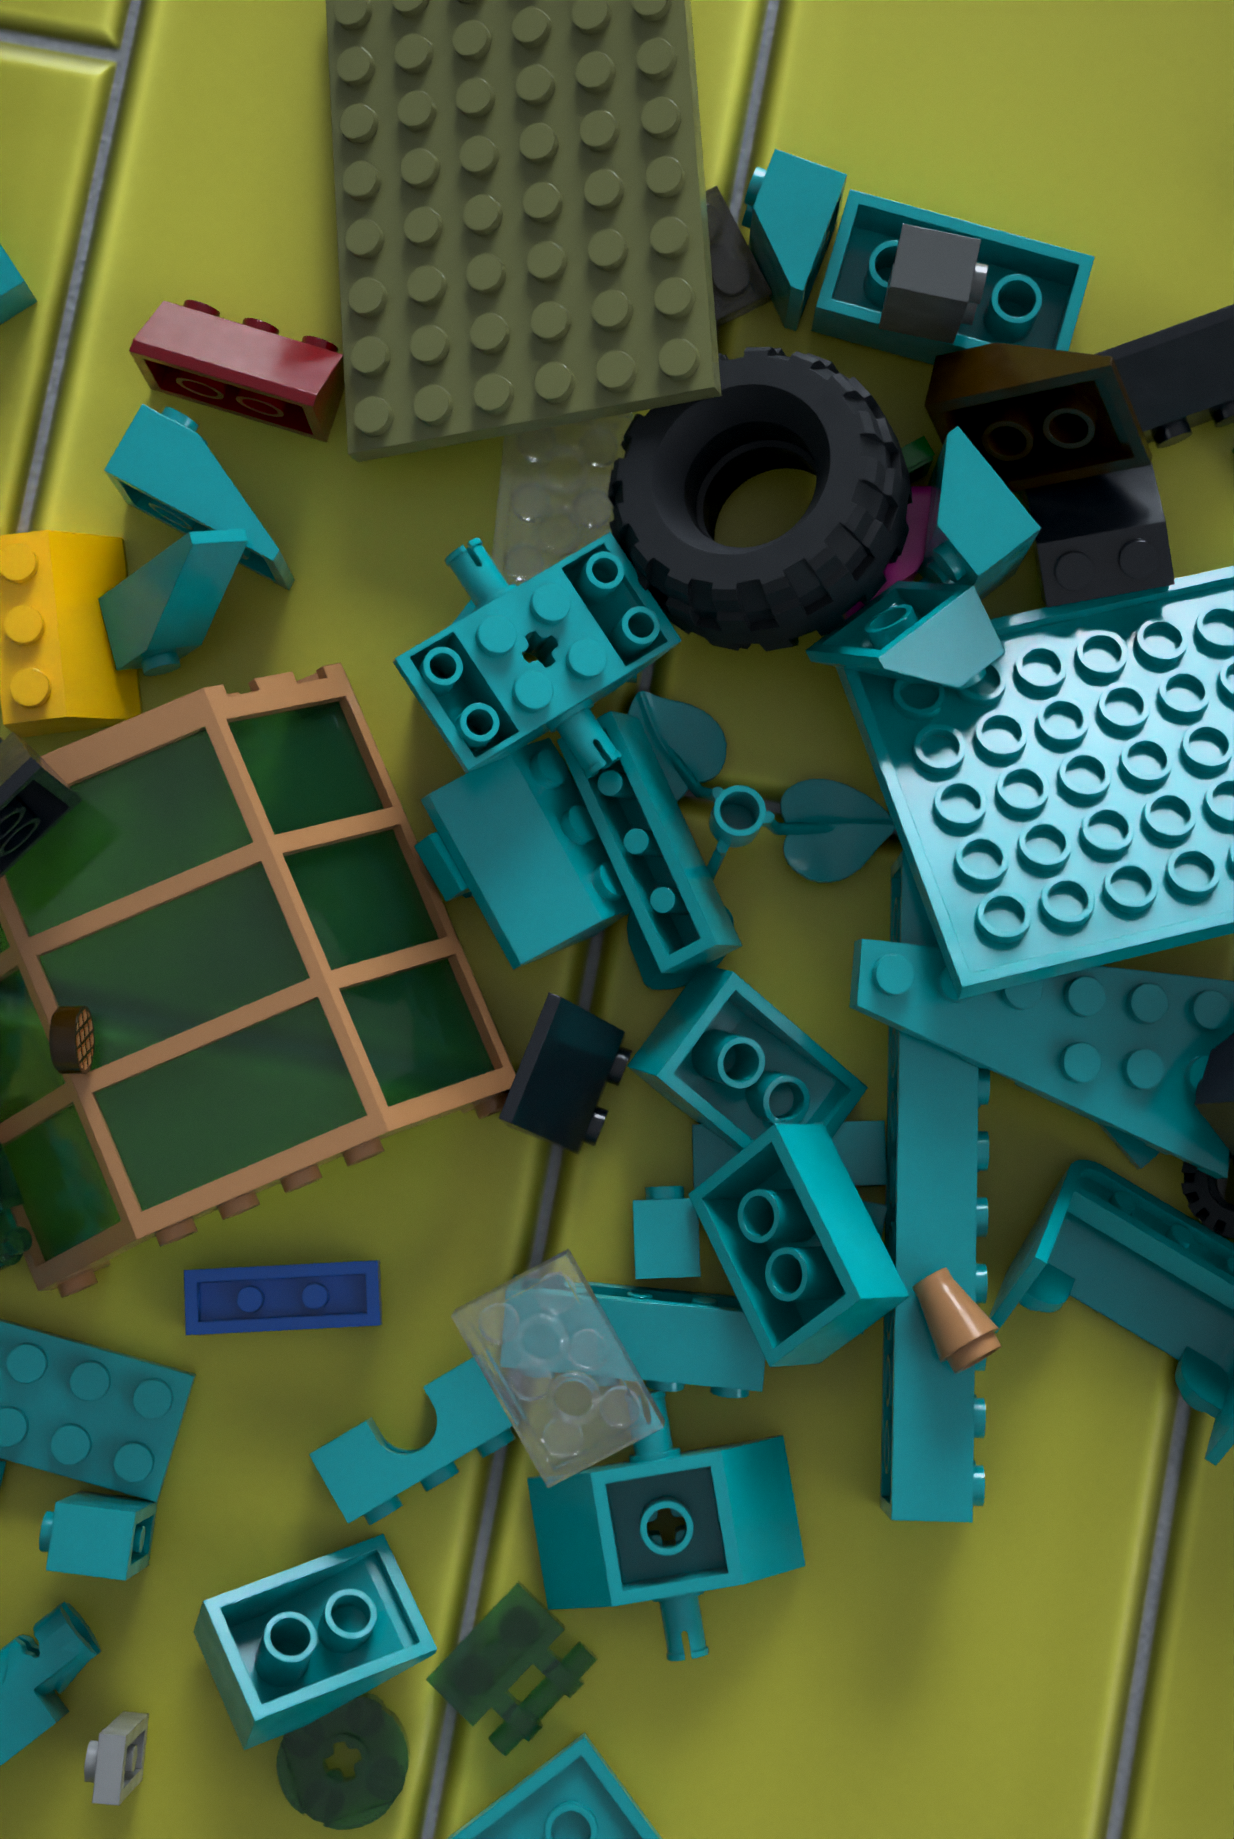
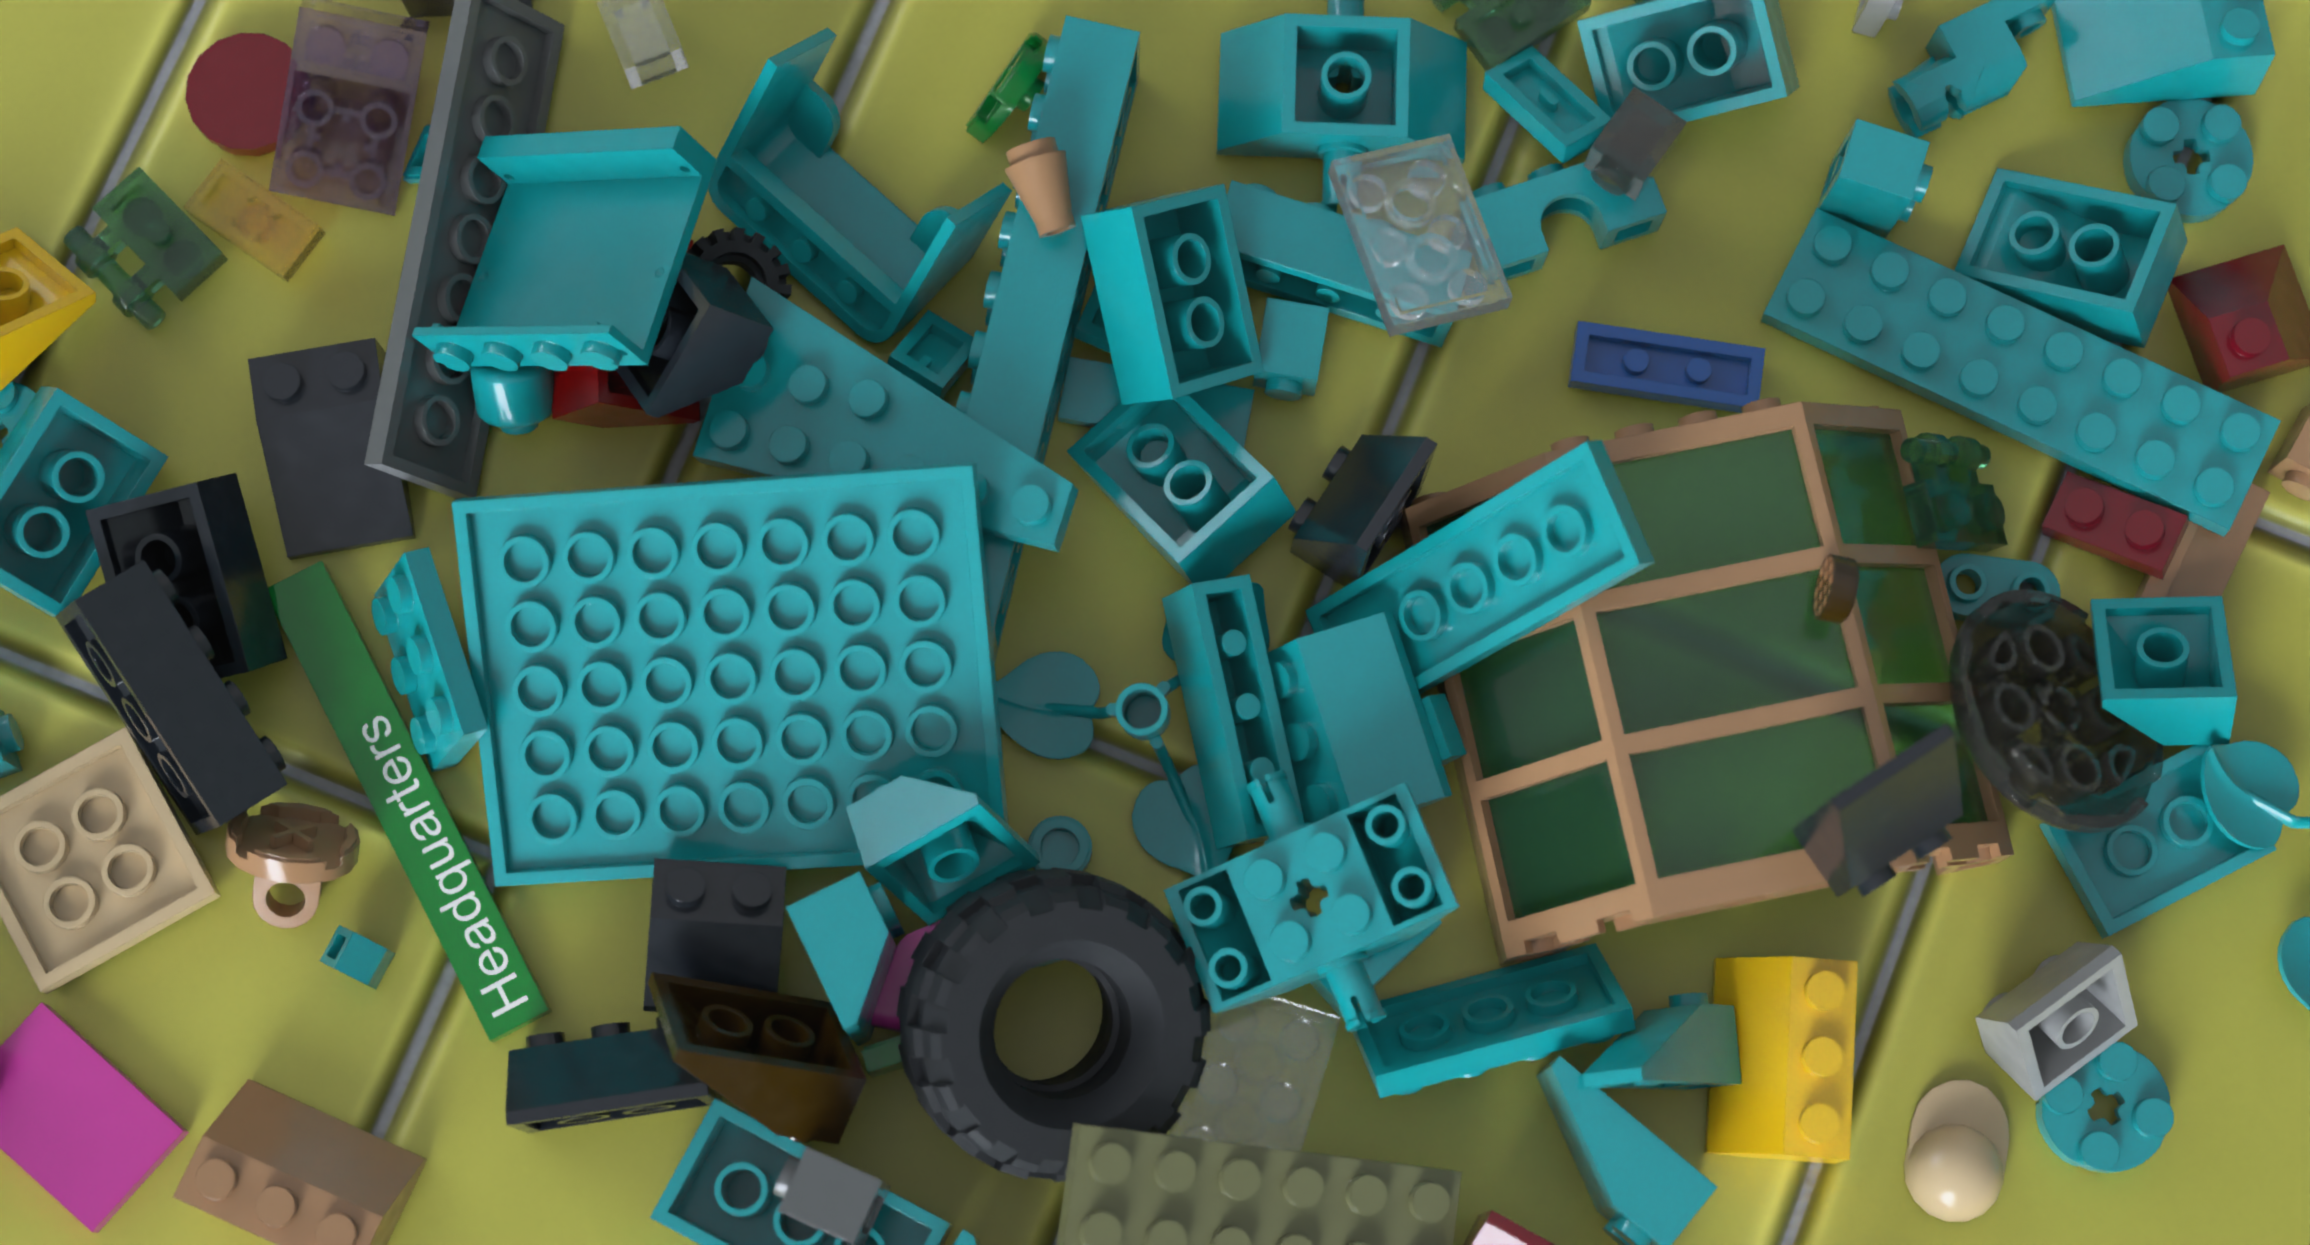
camera: 175 degrees left, 5 degrees down
none -> teal bracket [887,310,973,400]
none -> green plate [965,32,1048,143]
none -> teal tile [1028,816,1092,871]
none -> teal plate [1305,440,1655,695]
none -> teal plate [1352,943,1636,1098]
none -> teal plate [1483,46,1613,164]
none -> clear smoke brick [1584,87,1687,201]

